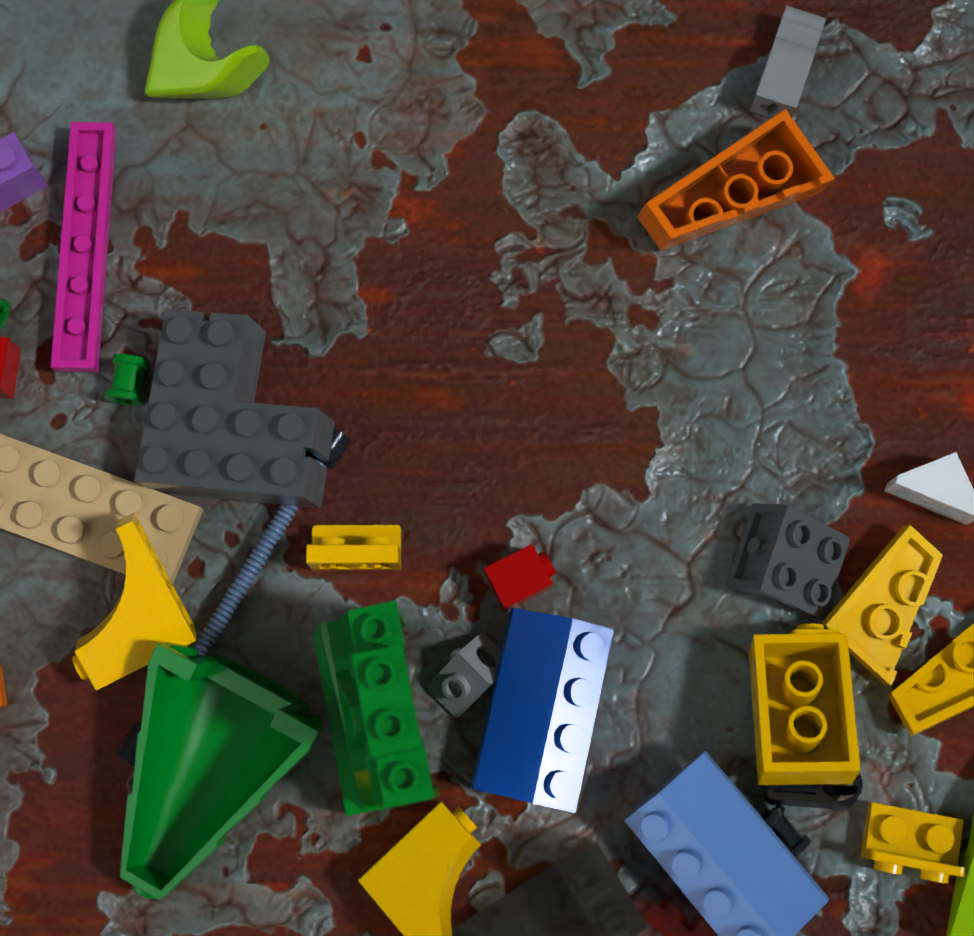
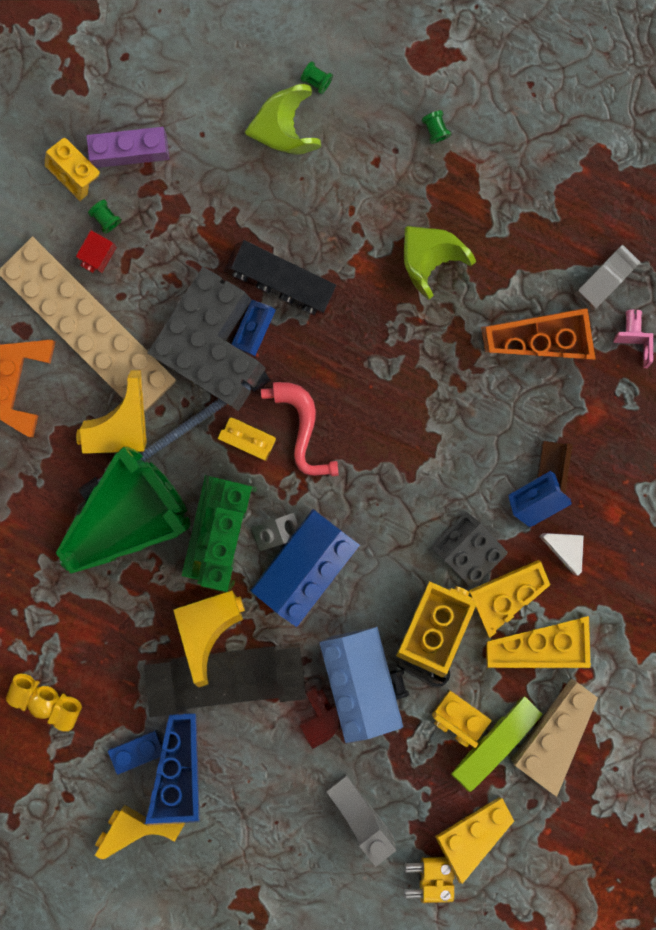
camera: 20 degrees right, 10 degrees up
dark pink plate [51,122,117,373] -> none
green bush [104,354,151,407] -> none
red brick [484,544,556,613] -> none
none -> black wedge [224,240,336,316]
none -> blue plate [232,300,276,356]
none -> coral animal [261,382,339,477]
none -> lime animal [404,226,476,300]
none -> blue panel [508,471,572,527]
none -> reddish brown panel [536,441,572,494]
none -> bright pink bracket [614,309,653,368]

